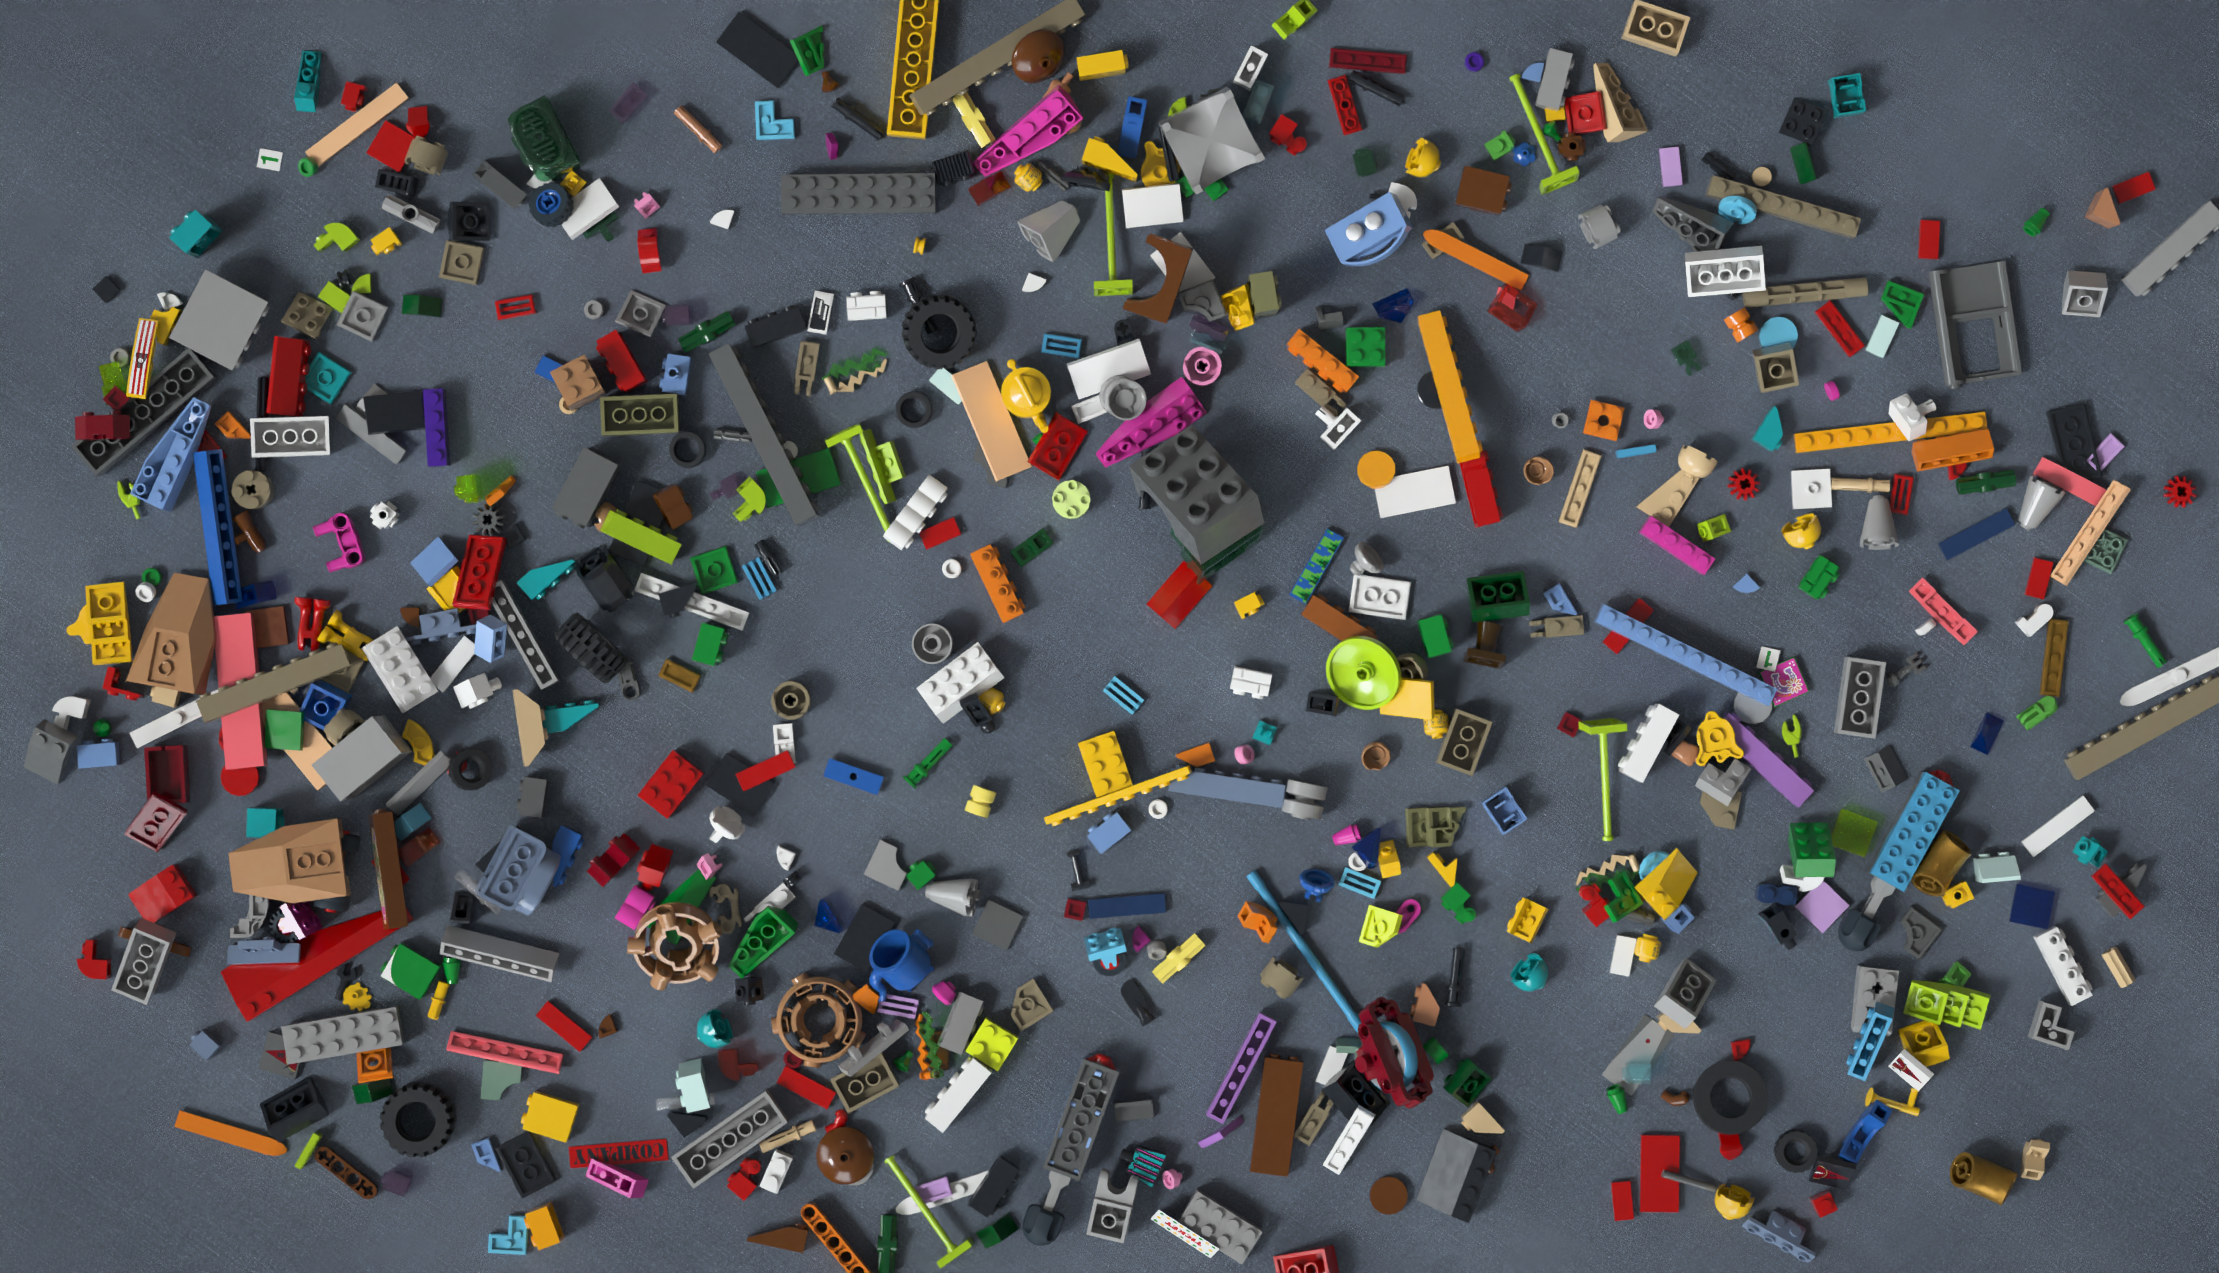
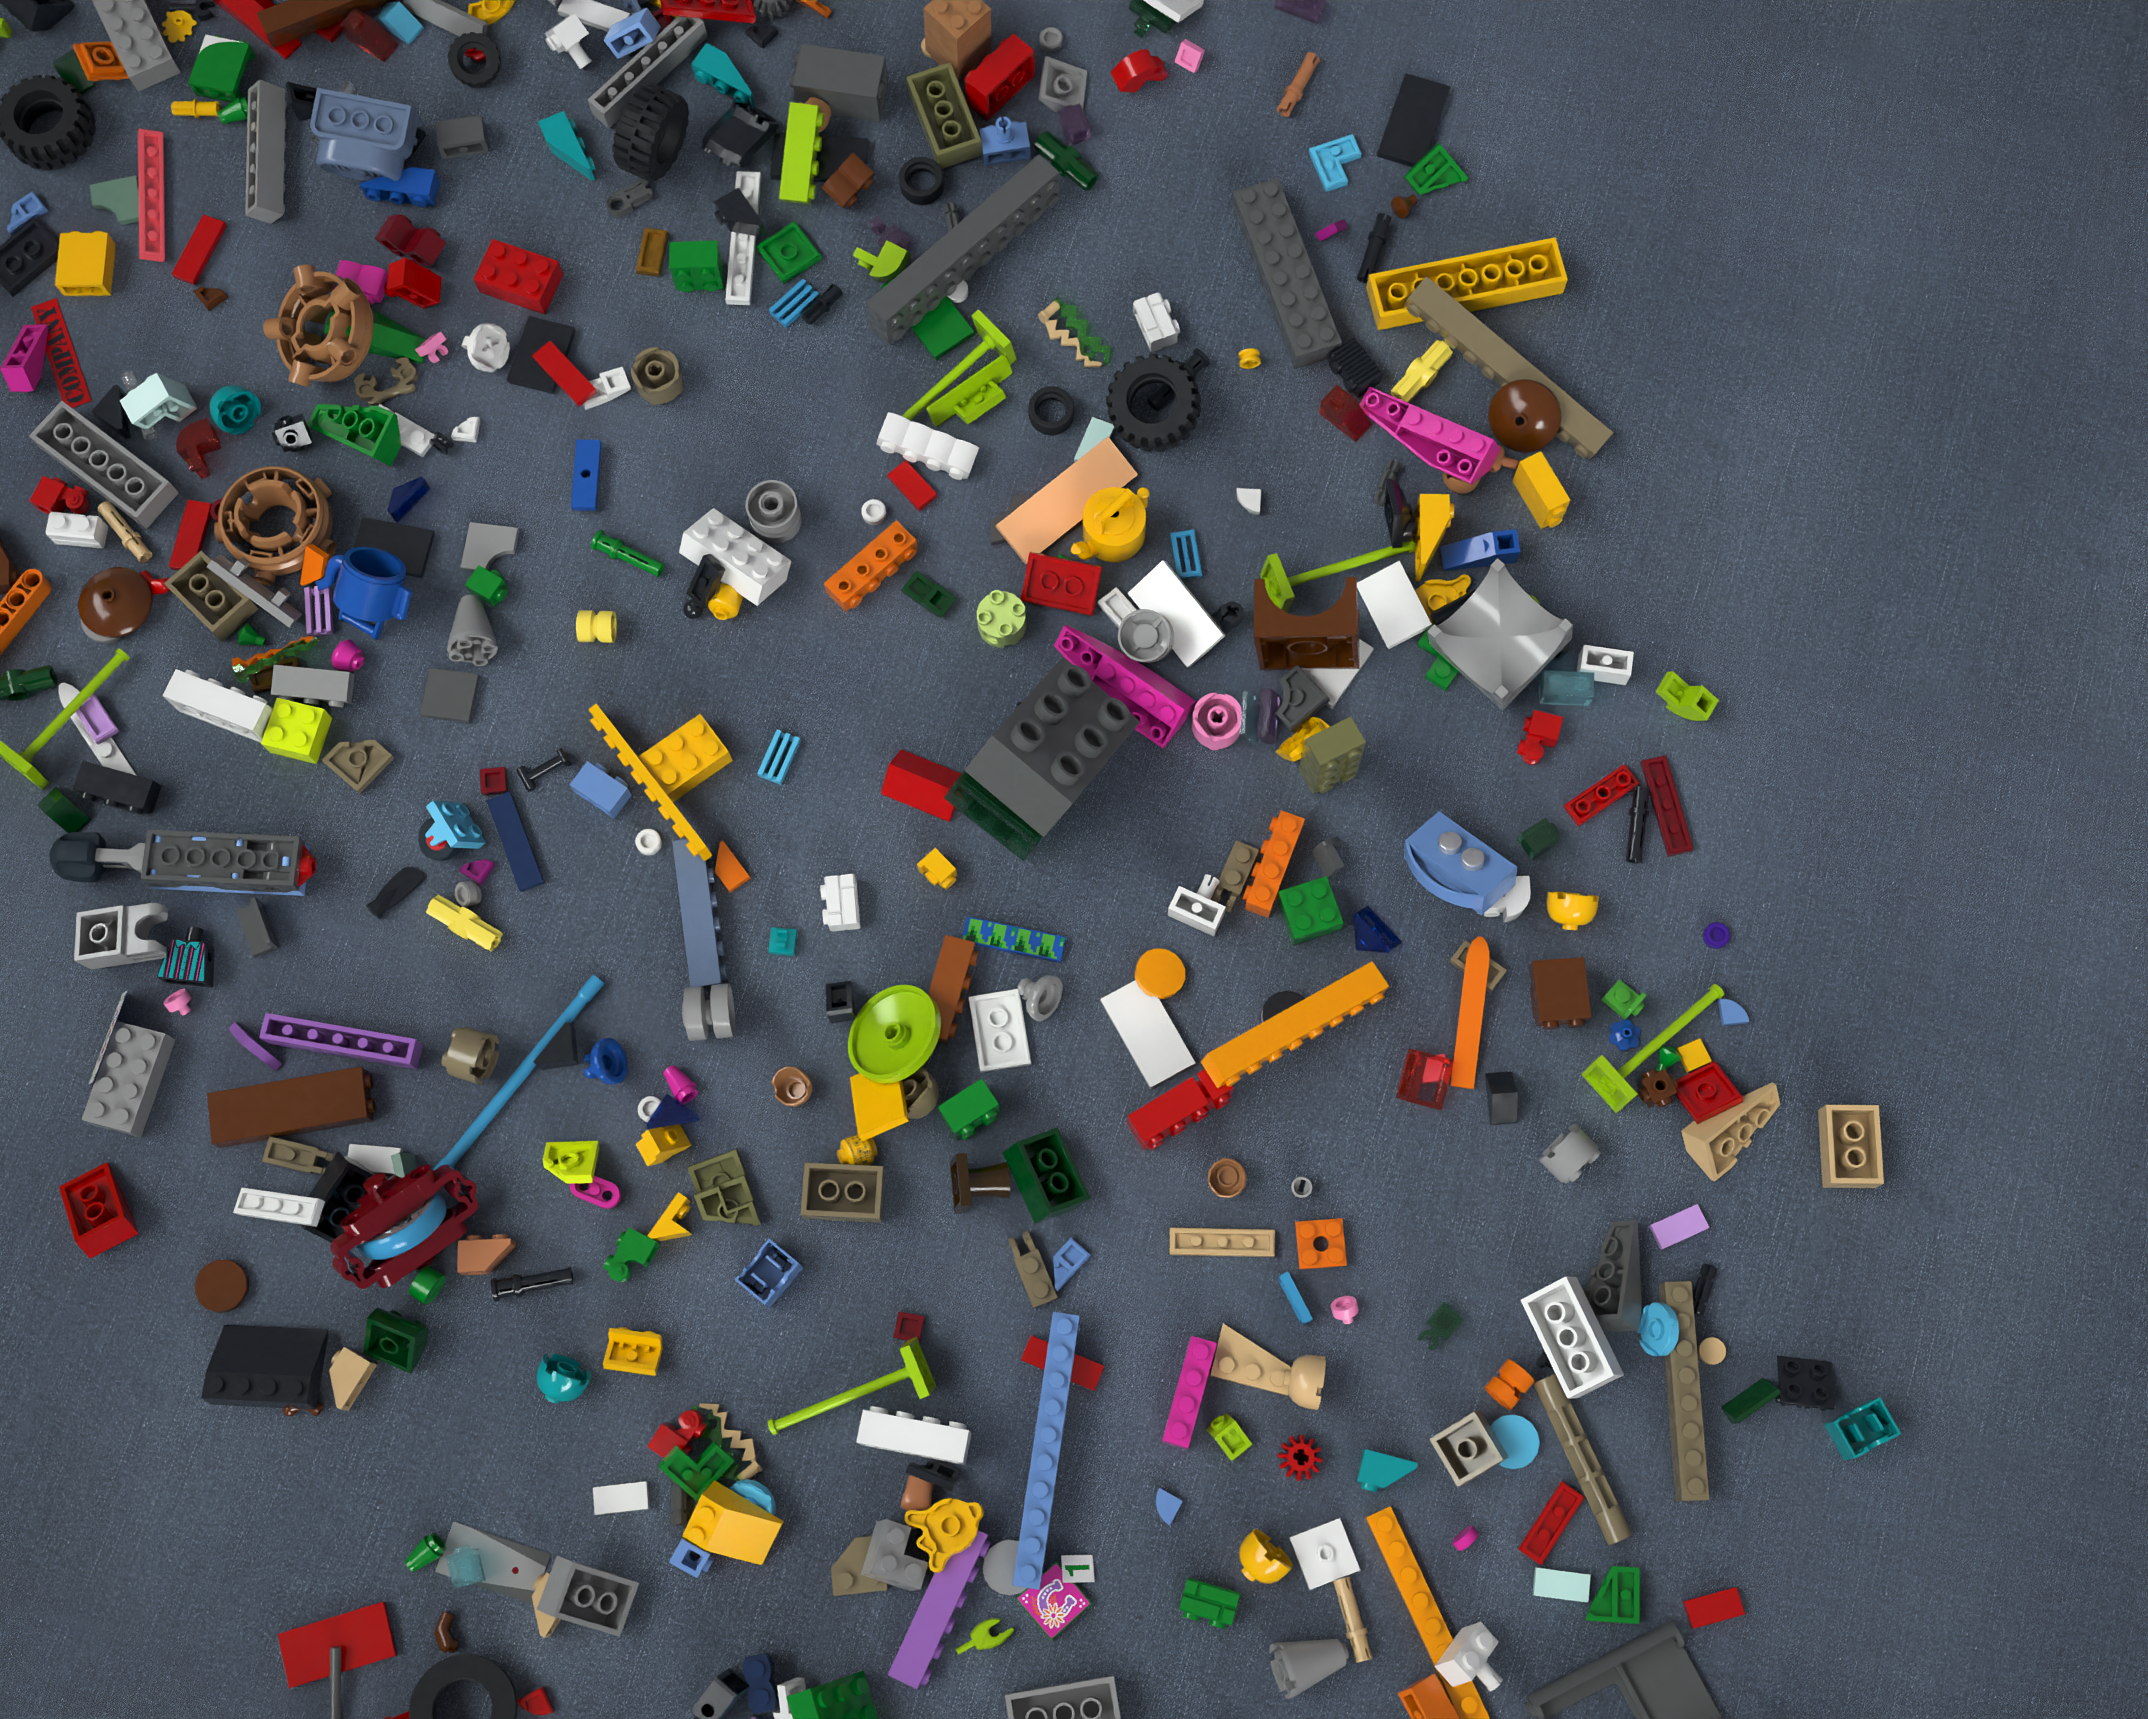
camera: 75 degrees right, 15 degrees down
tan wedge [512,689,548,766] -> none
white tile [710,210,735,230] -> none
black brick [744,305,808,349] -> none
dark tan hinge [794,341,820,396] -> none
slope [808,291,834,335] -> none
yellow head [1014,163,1043,192] -> none
light grey slope [1018,200,1080,262] -> none
bright pink tile [1235,744,1254,764] -> none
orange brick [1238,901,1278,943] -> none
medium azure tile [1338,867,1381,899] -> none
light grey brick [1535,48,1575,111] -> none
red tile [1611,1180,1634,1221] -> none
yellow head [1634,934,1661,963] -> none
red tile [1889,474,1914,515] -> none

